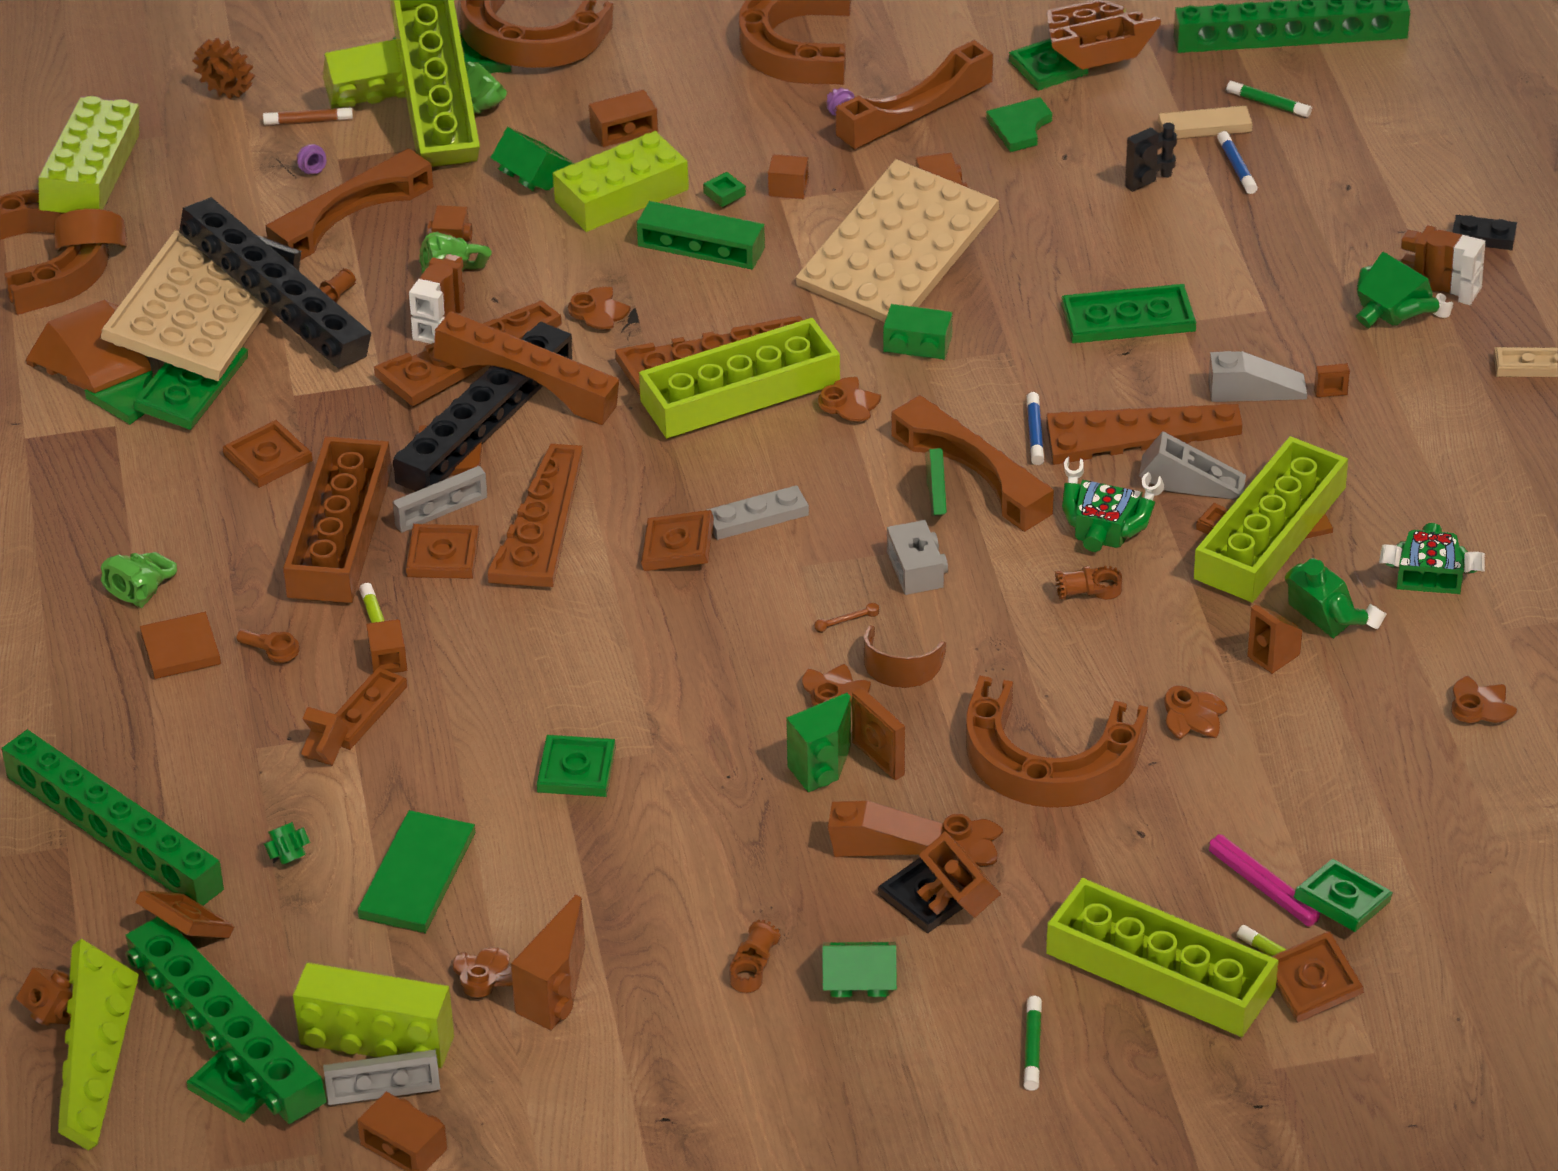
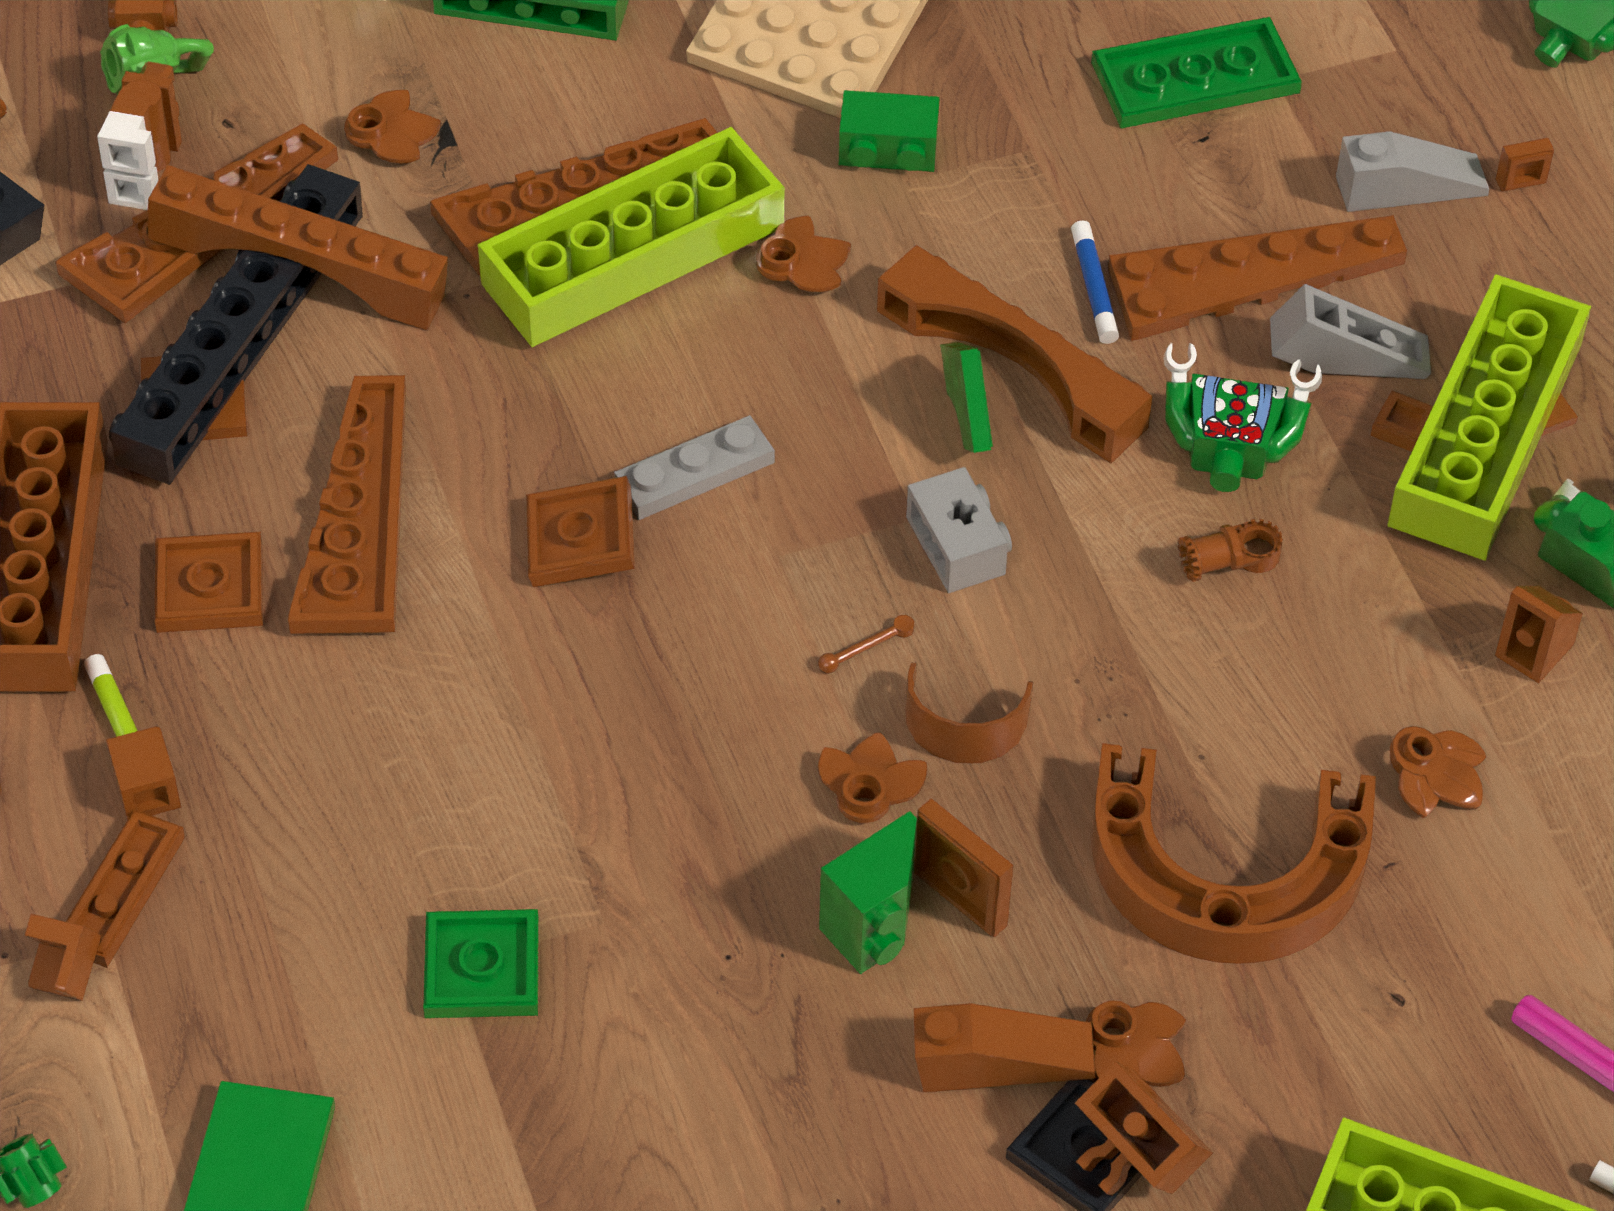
camera: 10 degrees left, 10 degrees up
light grey plate [393,466,487,533] -> none

